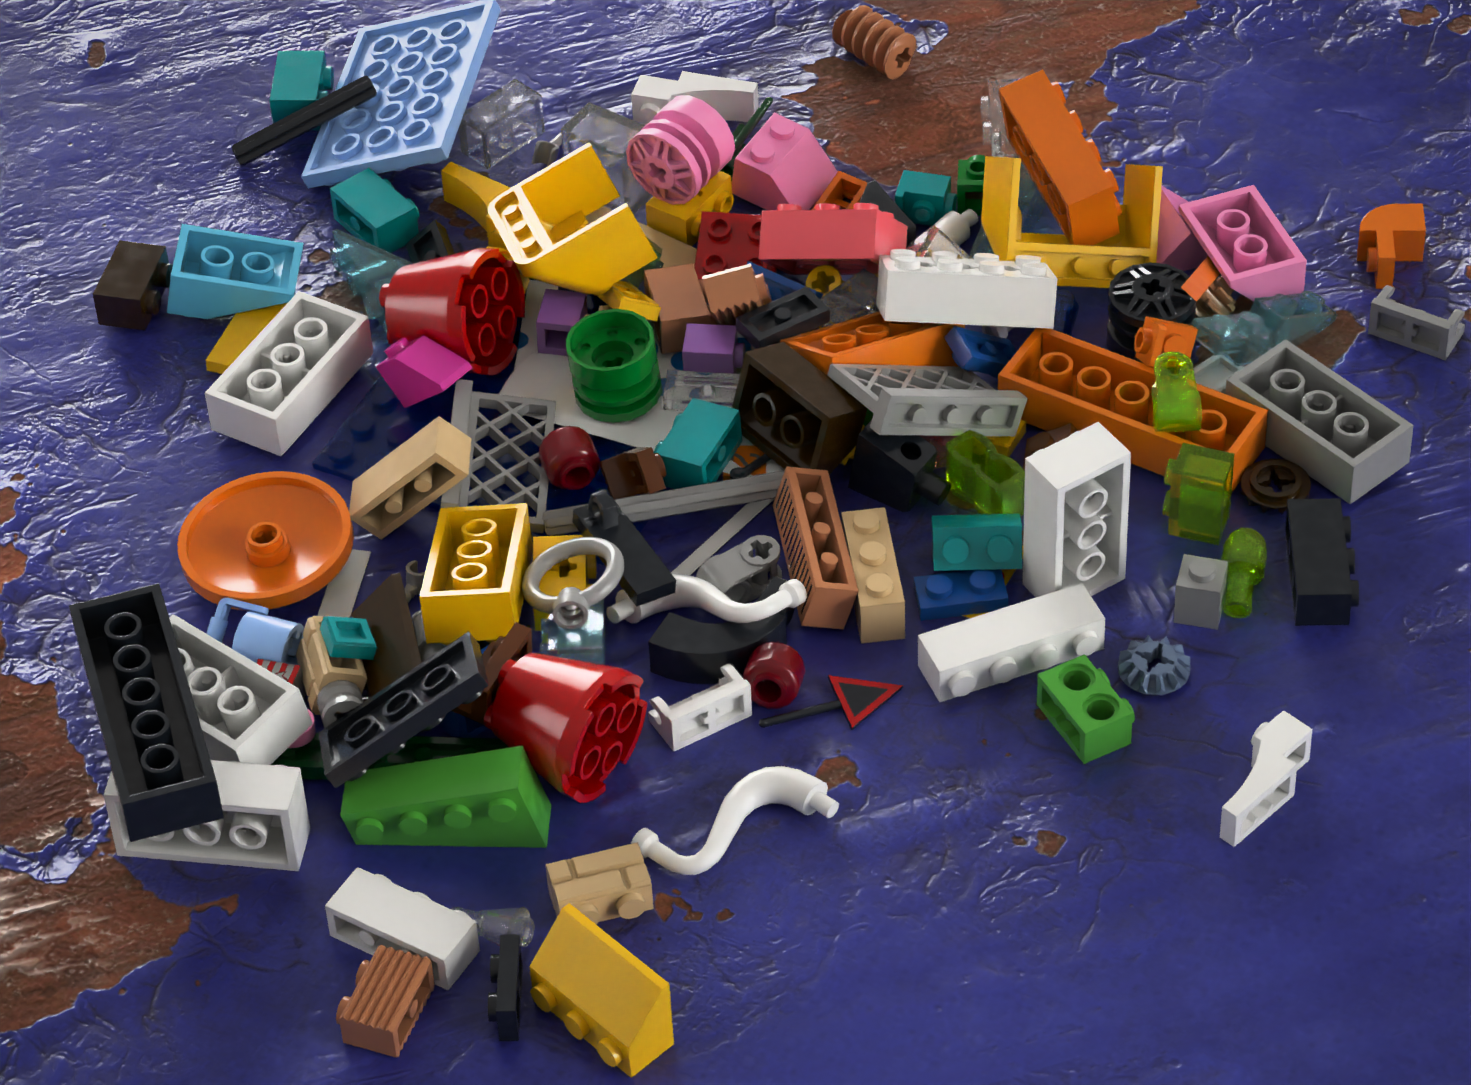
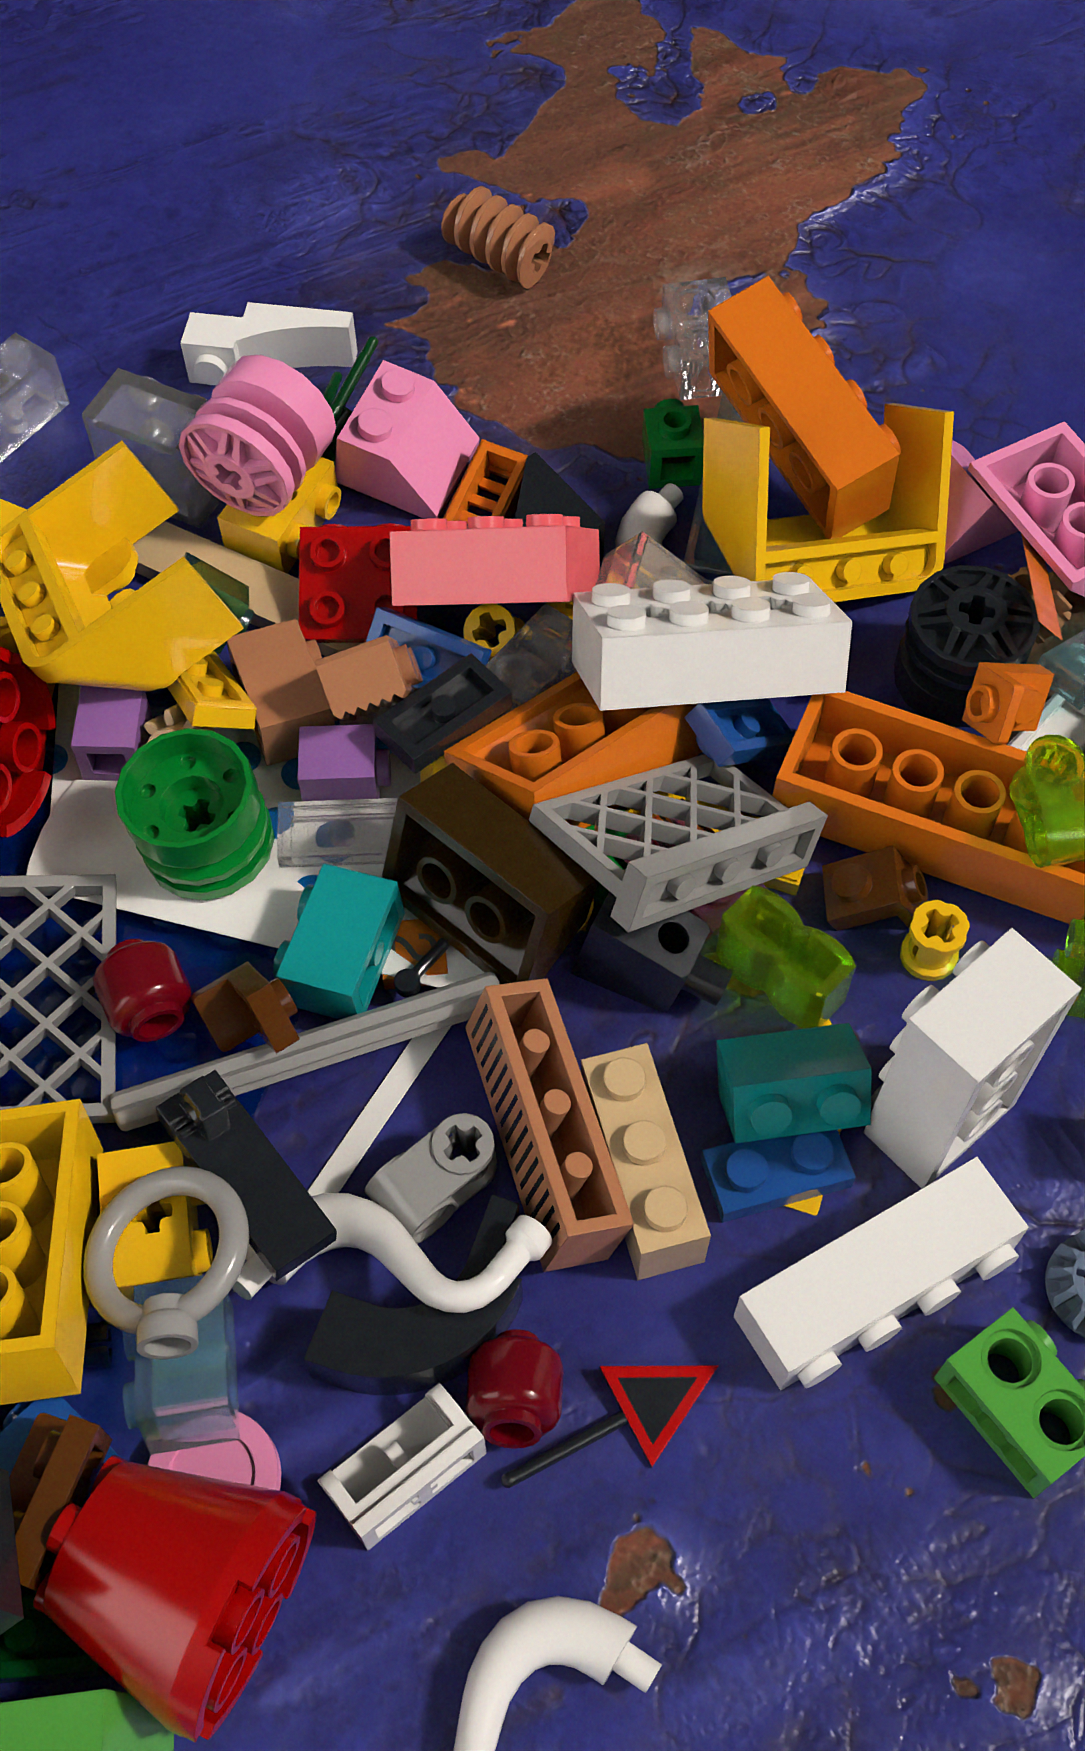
camera: 10 degrees left, 15 degrees up
light grey hand [532,131,568,167] -> none
teal brick [895,170,957,226] -> none

